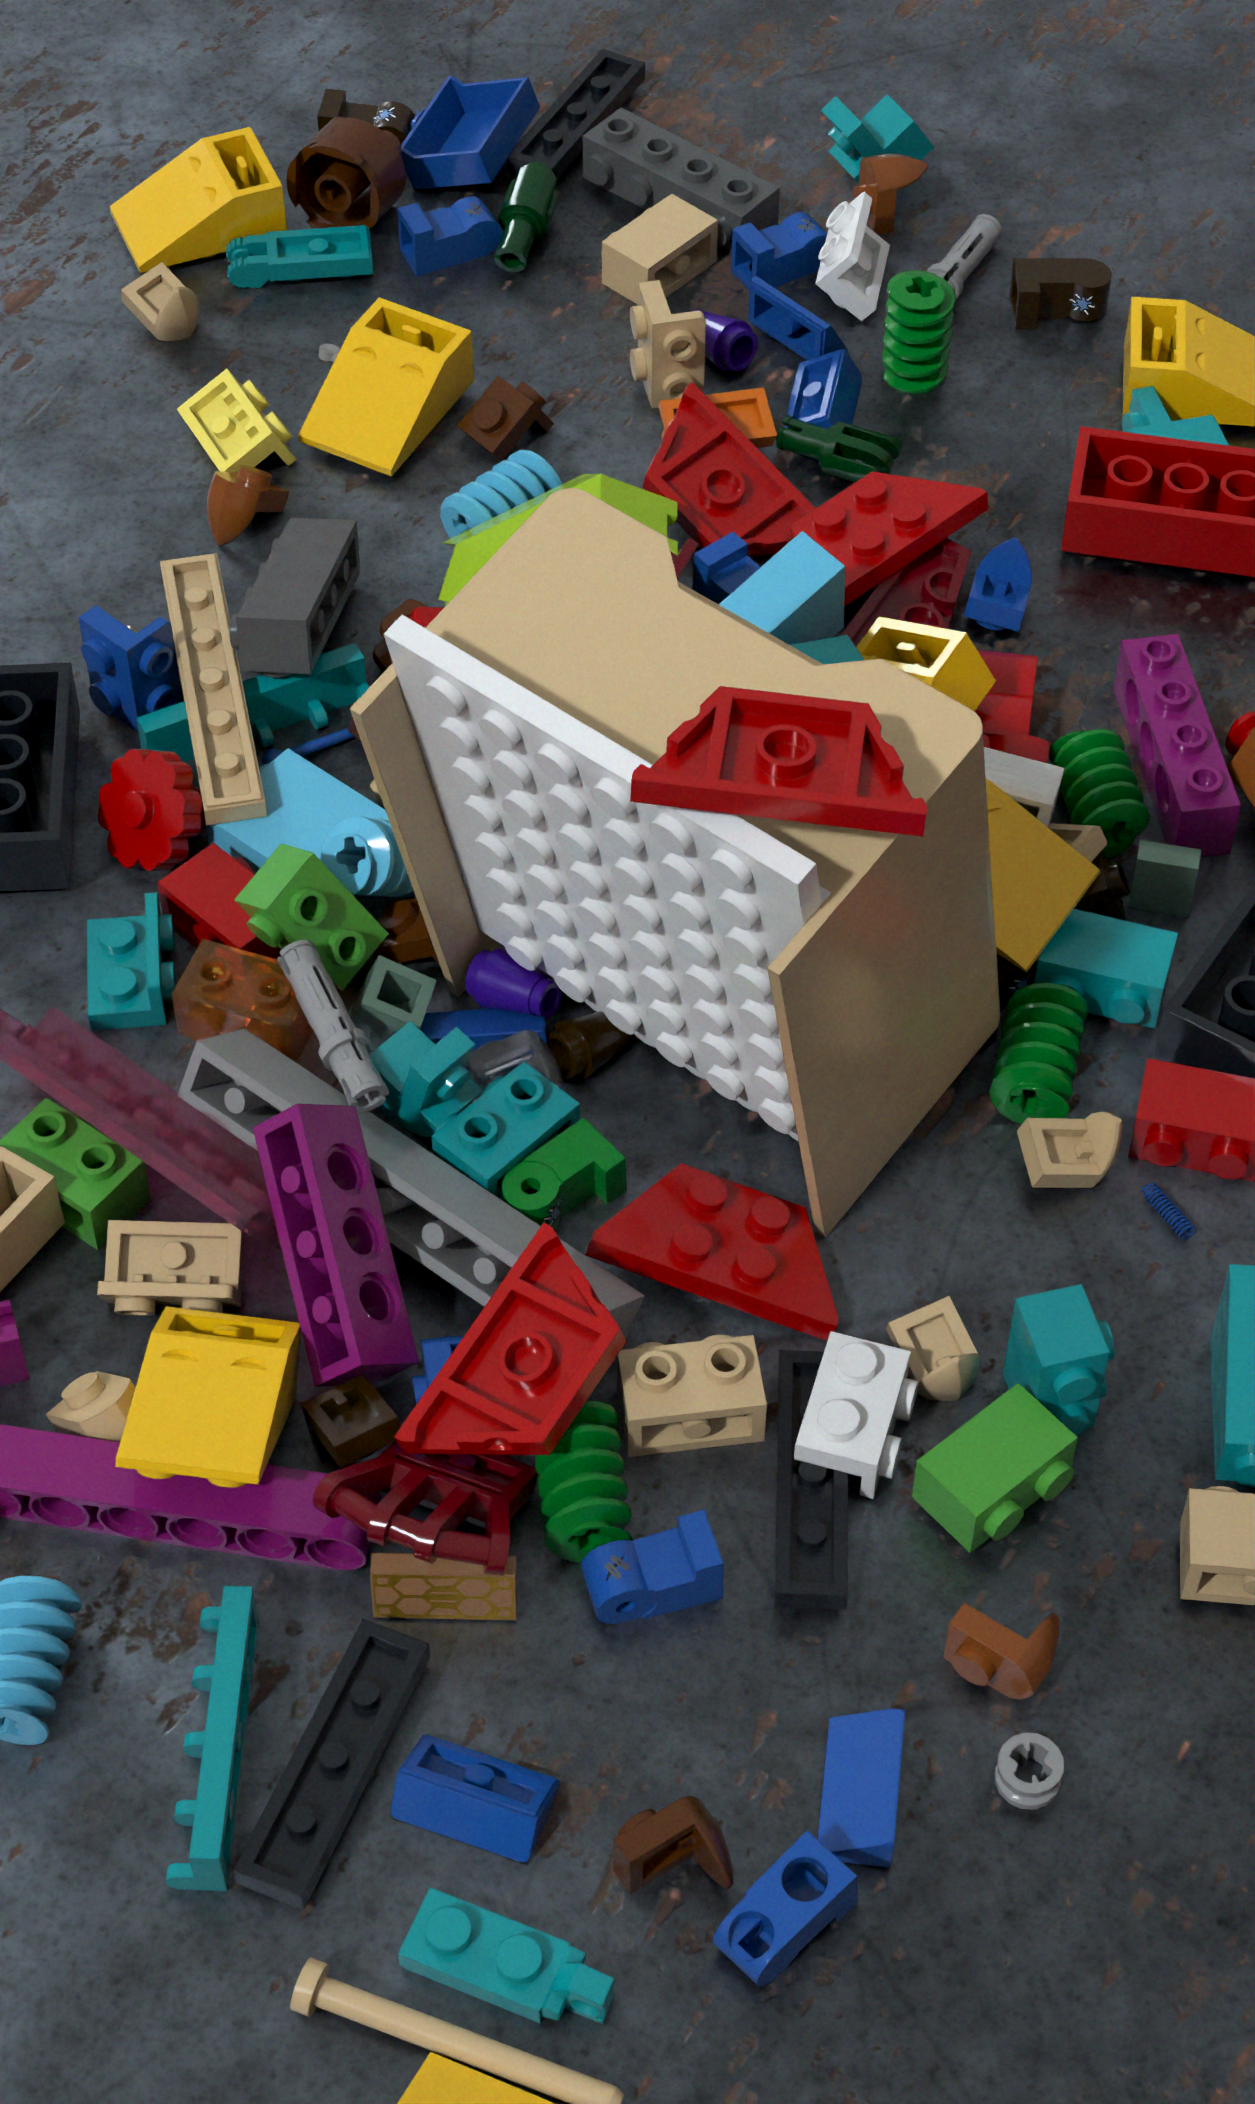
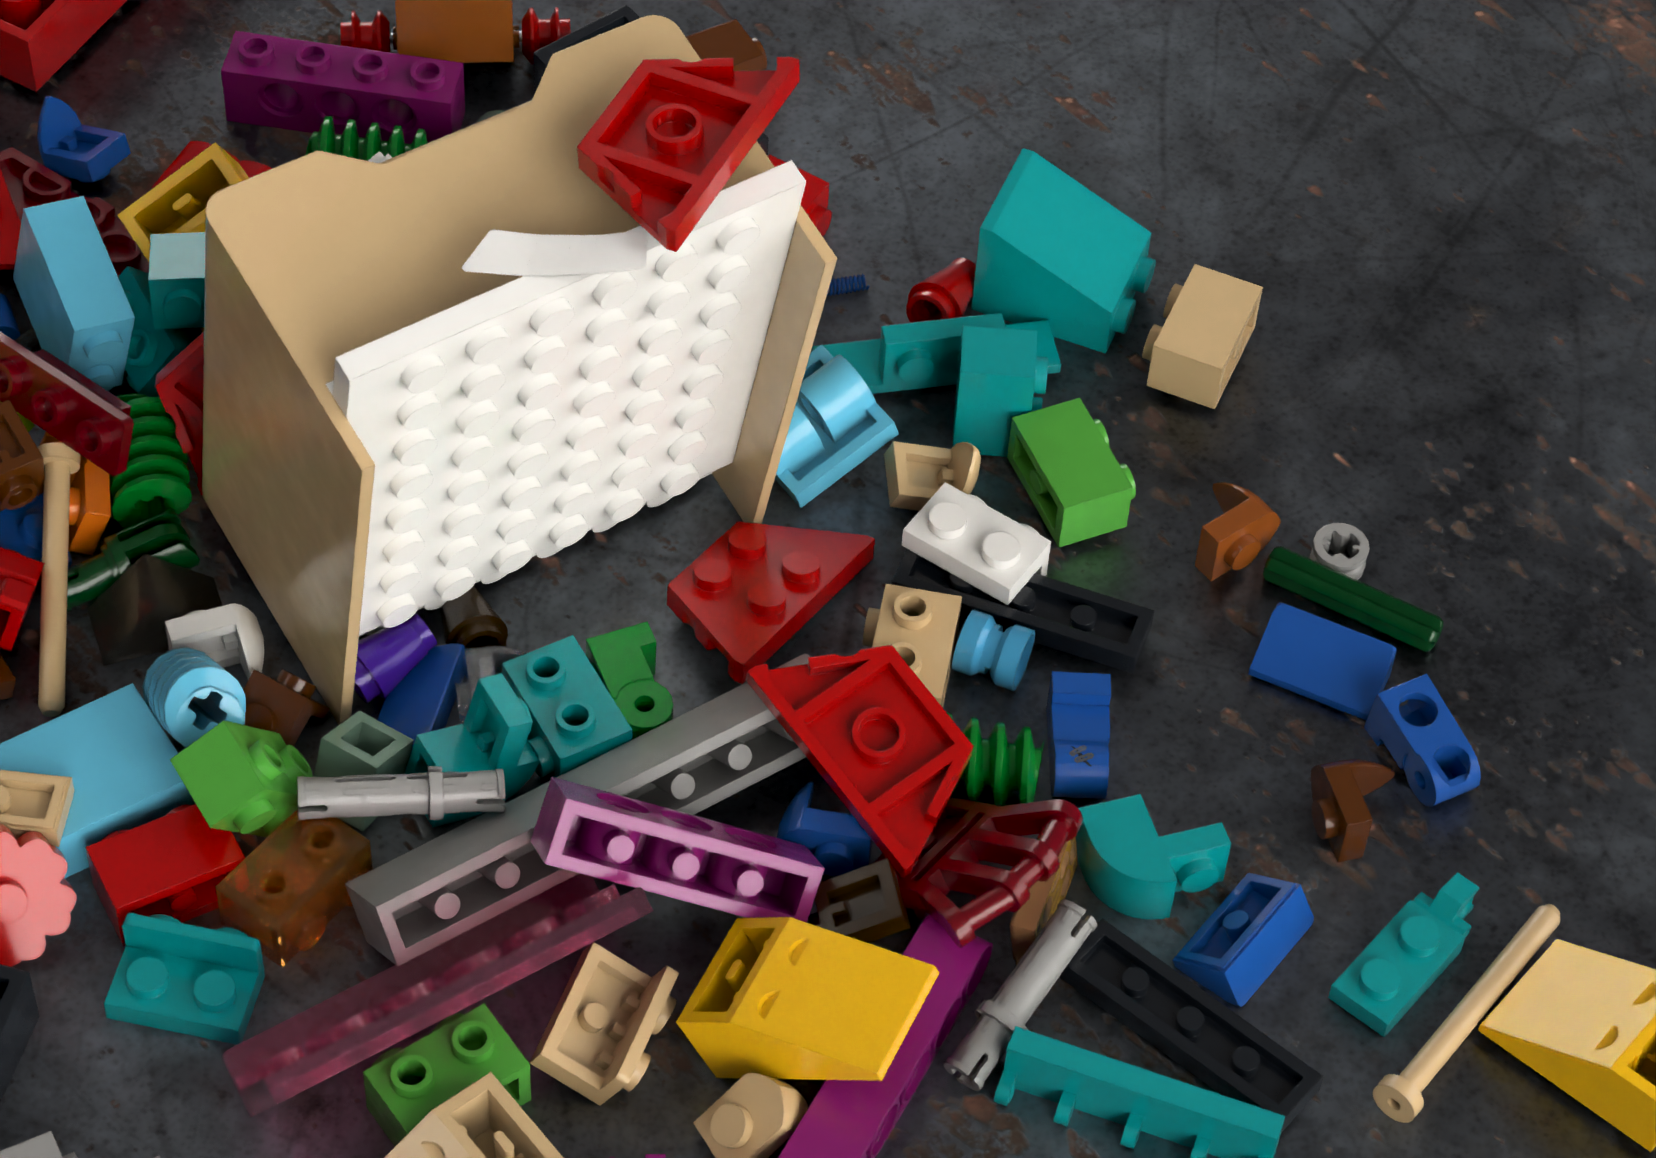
camera: 75 degrees left, 0 degrees up
none -> white sticker [462,229,648,276]
none -> medium azure plate [775,344,899,508]
none -> teal bracket [812,313,1061,394]
none -> red cone [906,258,976,323]
none -> light grey pin [943,899,1097,1091]
none -> dark azure wheel [952,609,1035,691]
none -> teal brick [1076,794,1231,920]
none -> dark green axle [1263,546,1444,652]

